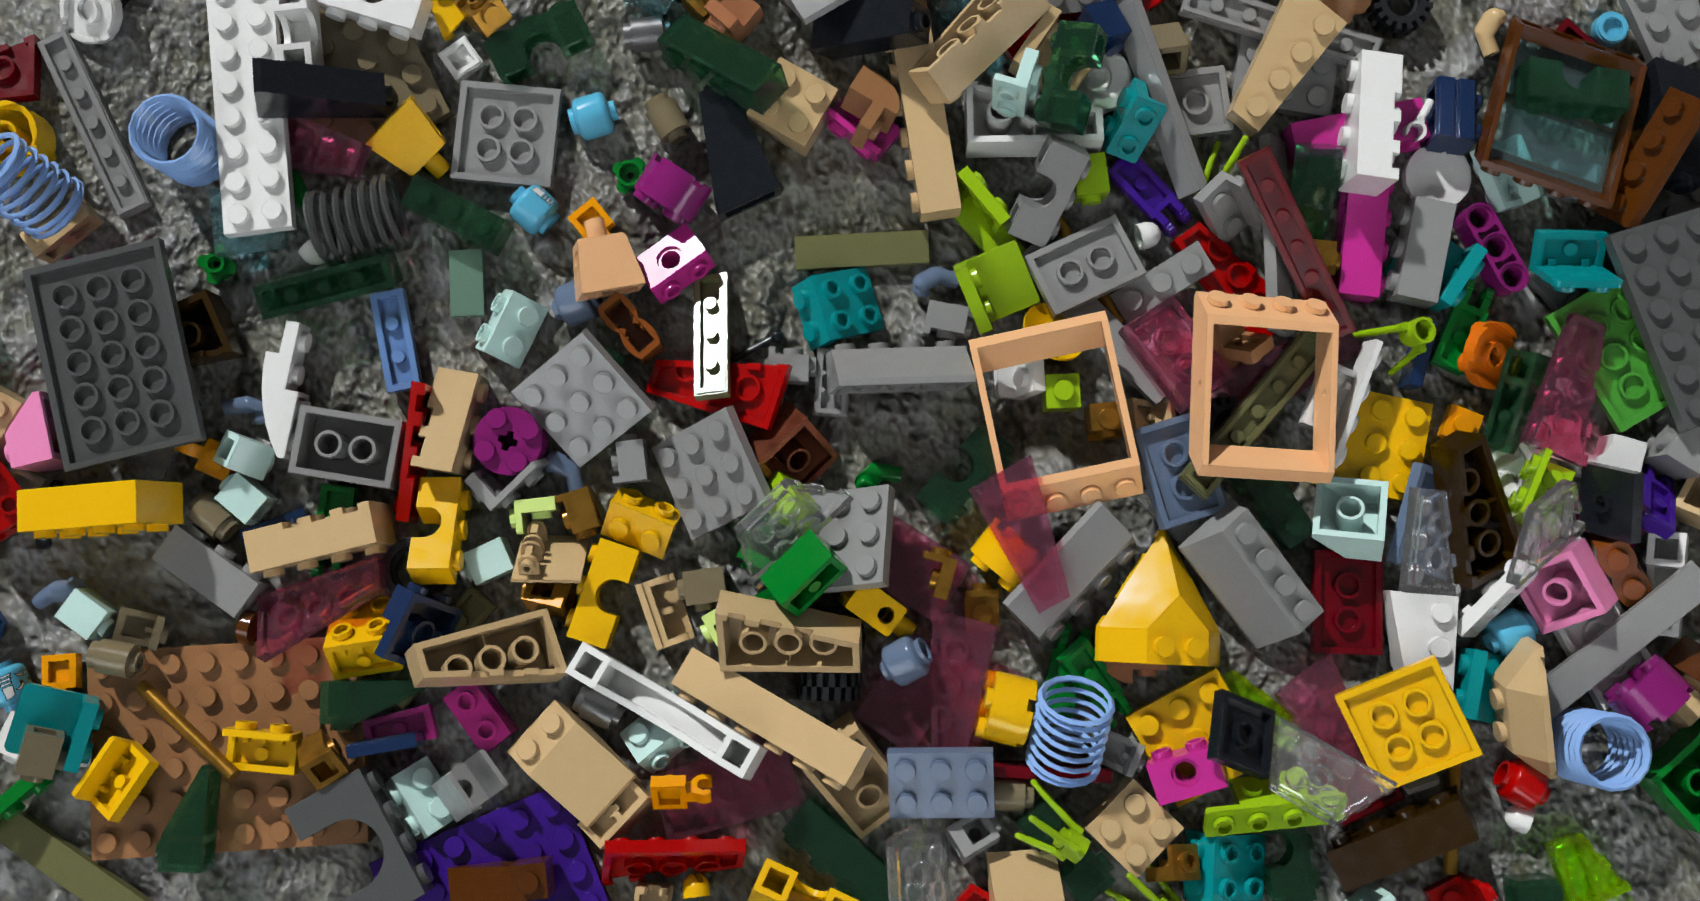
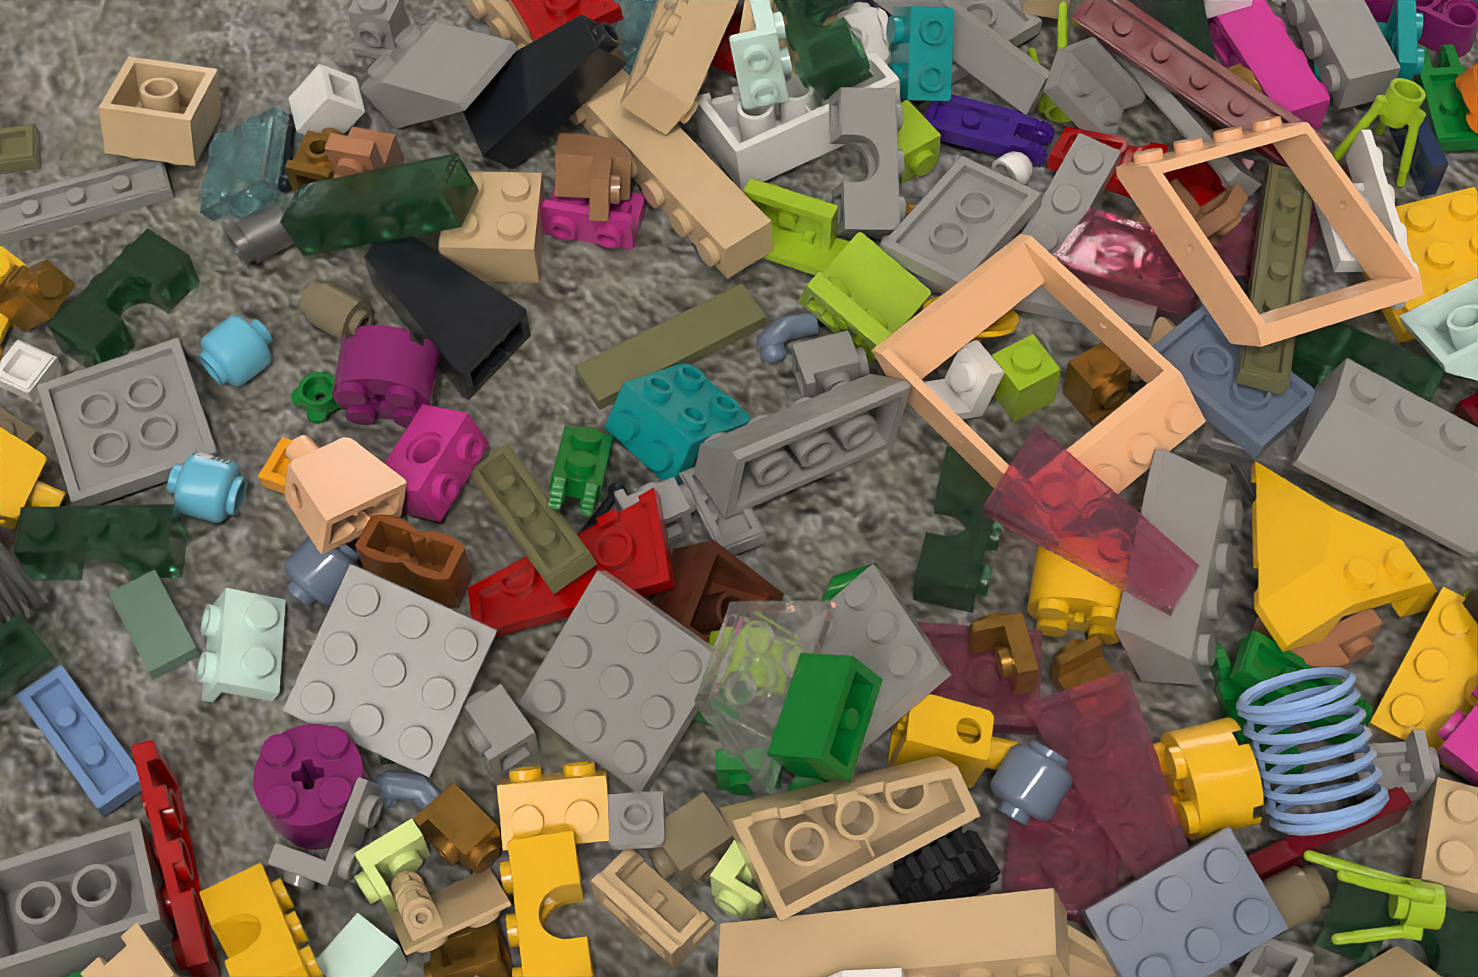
camera: 25 degrees left, 25 degrees down
tan wedge [410,367,489,477] -> none
none -> green hinge [548,426,613,517]
none -> light grey bracket [608,791,667,850]

